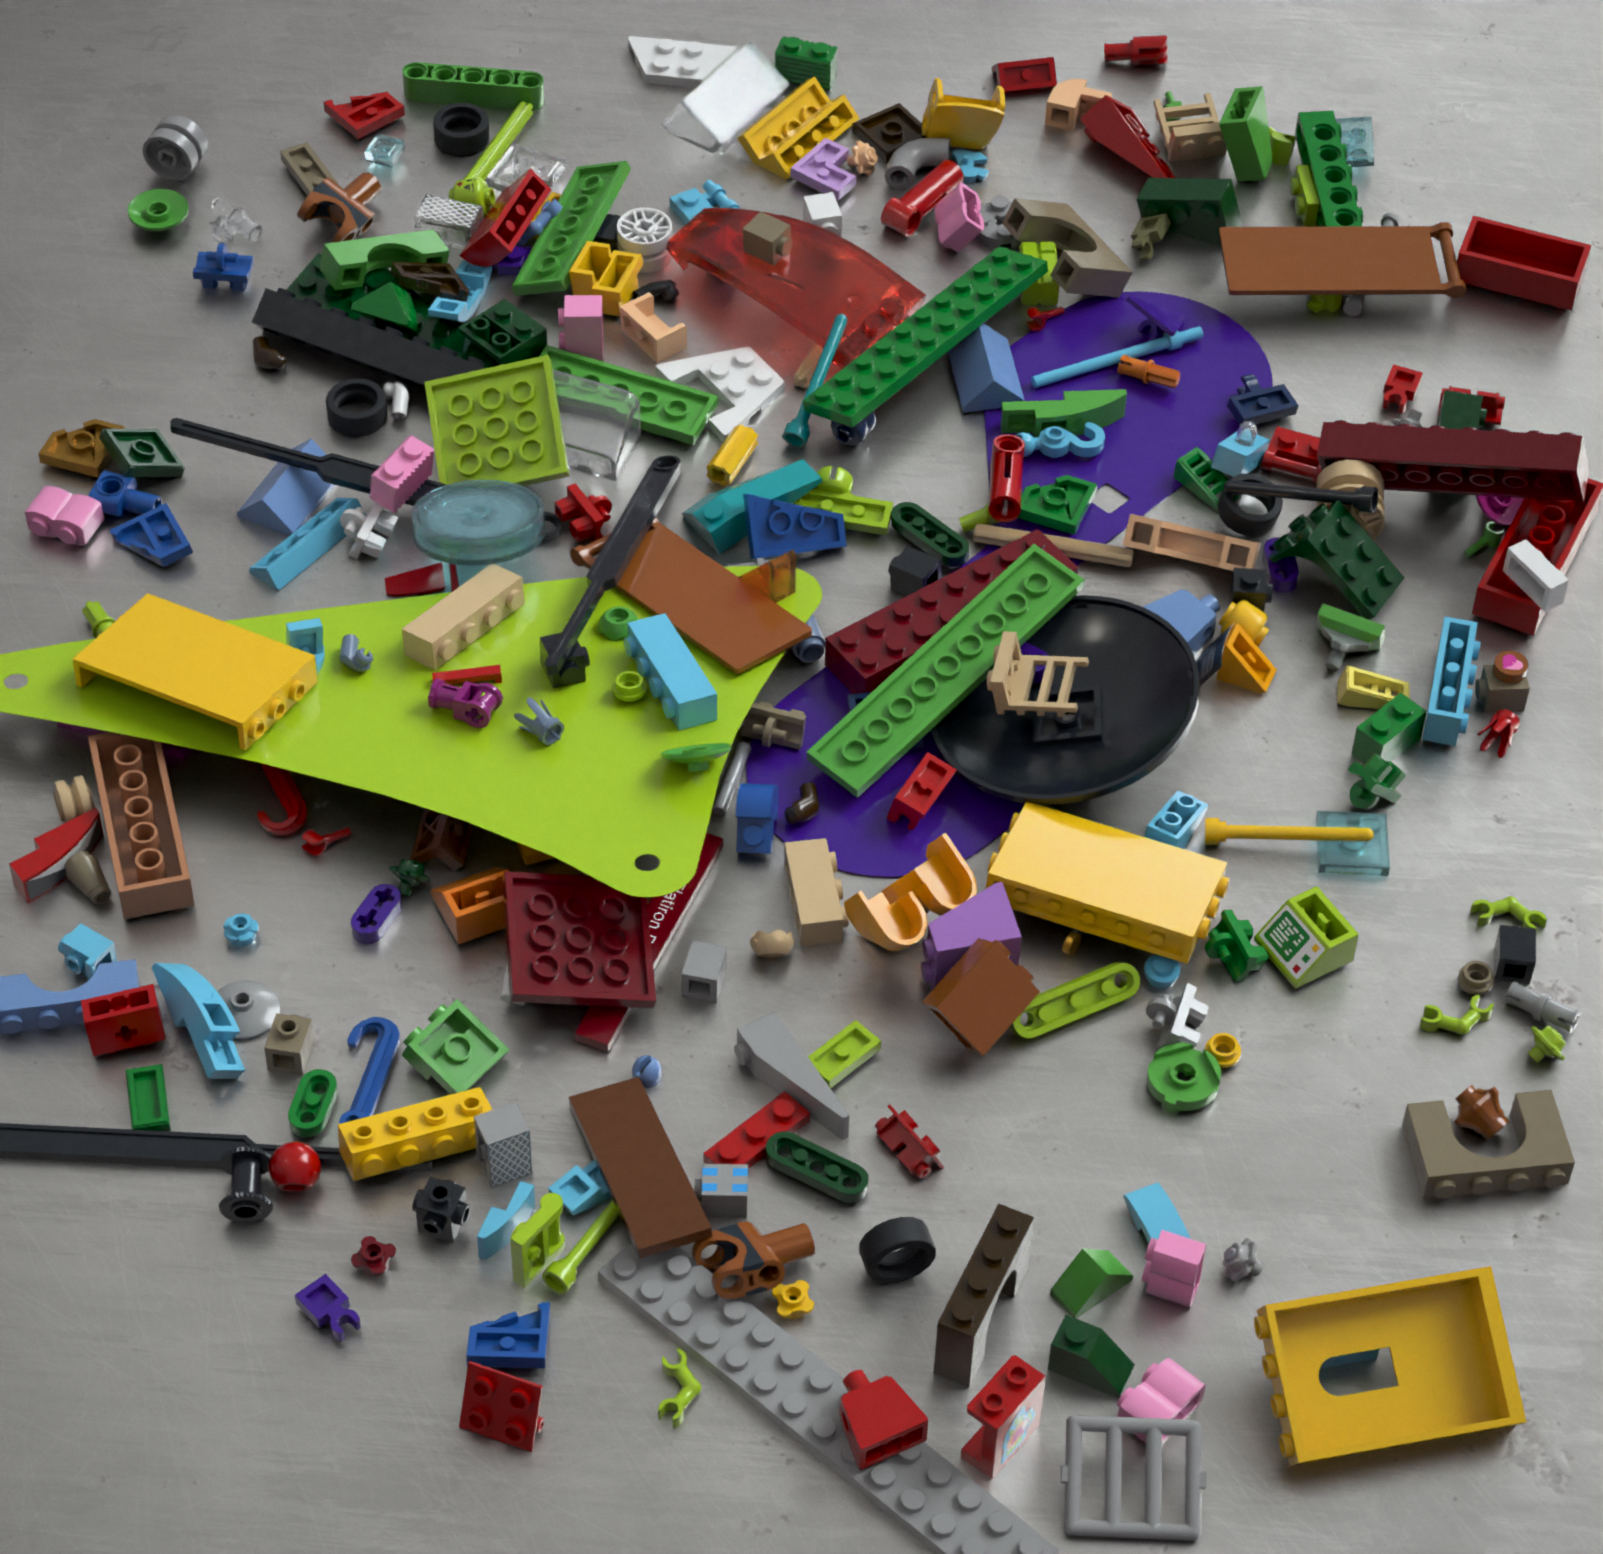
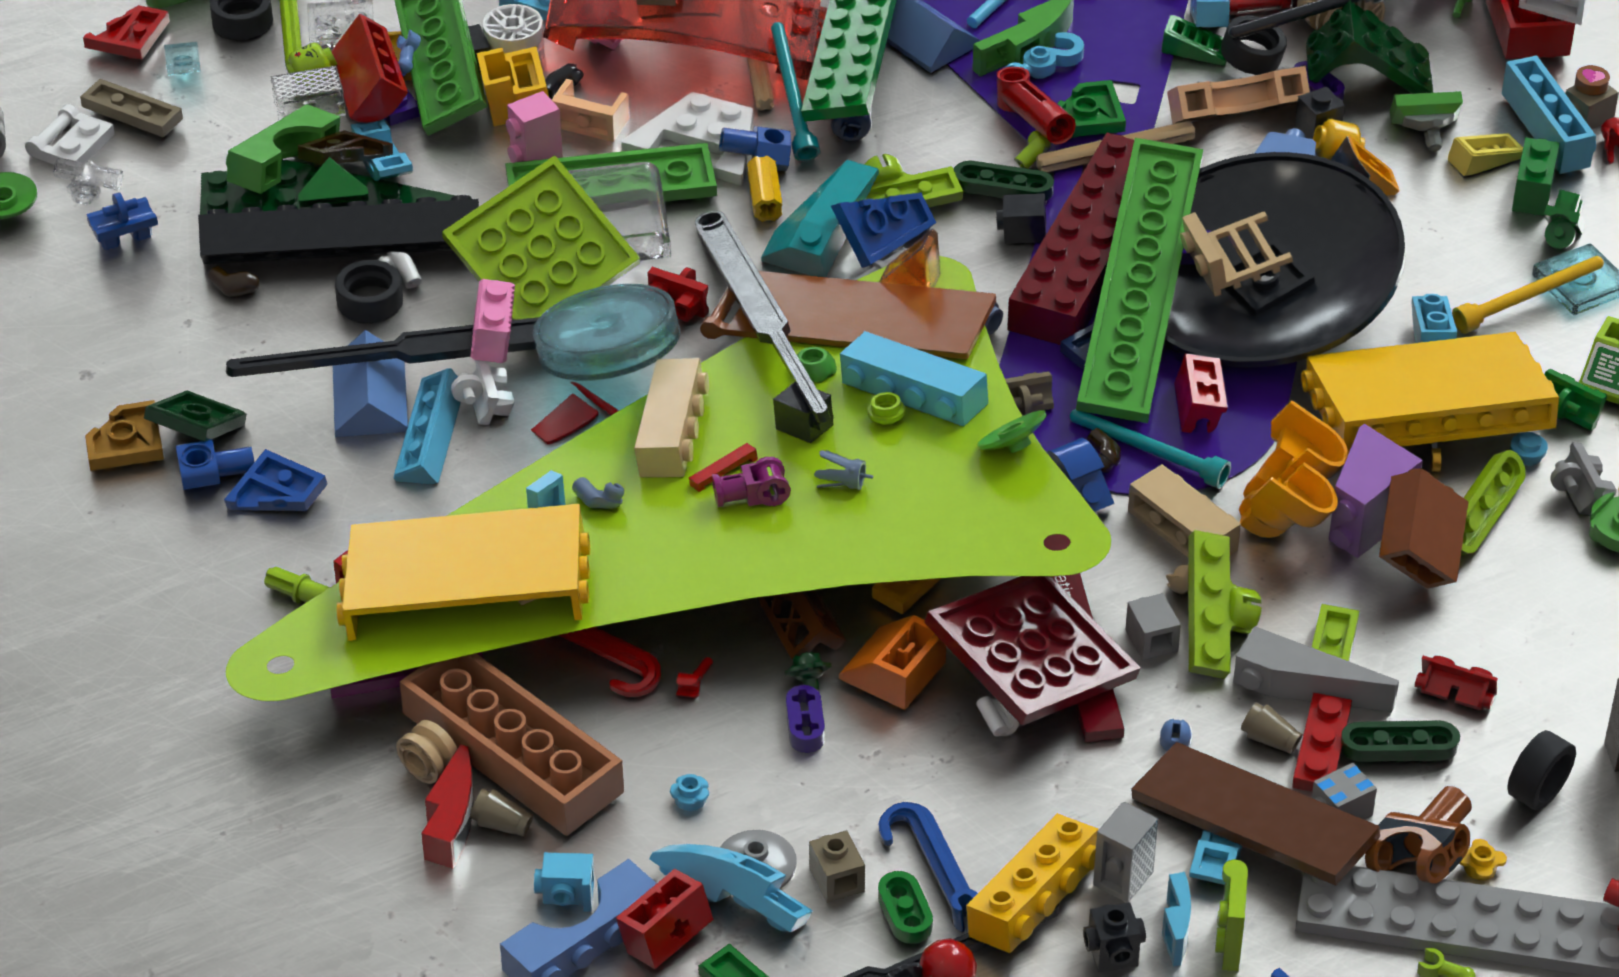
camera: 30 degrees left, 5 degrees down
bright pink brick [25,486,104,546] -> none
dark orange connector [297,172,382,243] -> none
bright green plate [402,999,510,1094] -> none
dark green slope [458,299,547,364] -> none
lime piece [542,1199,619,1294] -> none
none -> white plate [25,104,115,173]
none -> blue piece [719,126,791,172]
none -> teal piece [1069,409,1231,489]
none -> lime plate [1188,530,1262,679]
none -> dark tan cone [1241,703,1303,754]

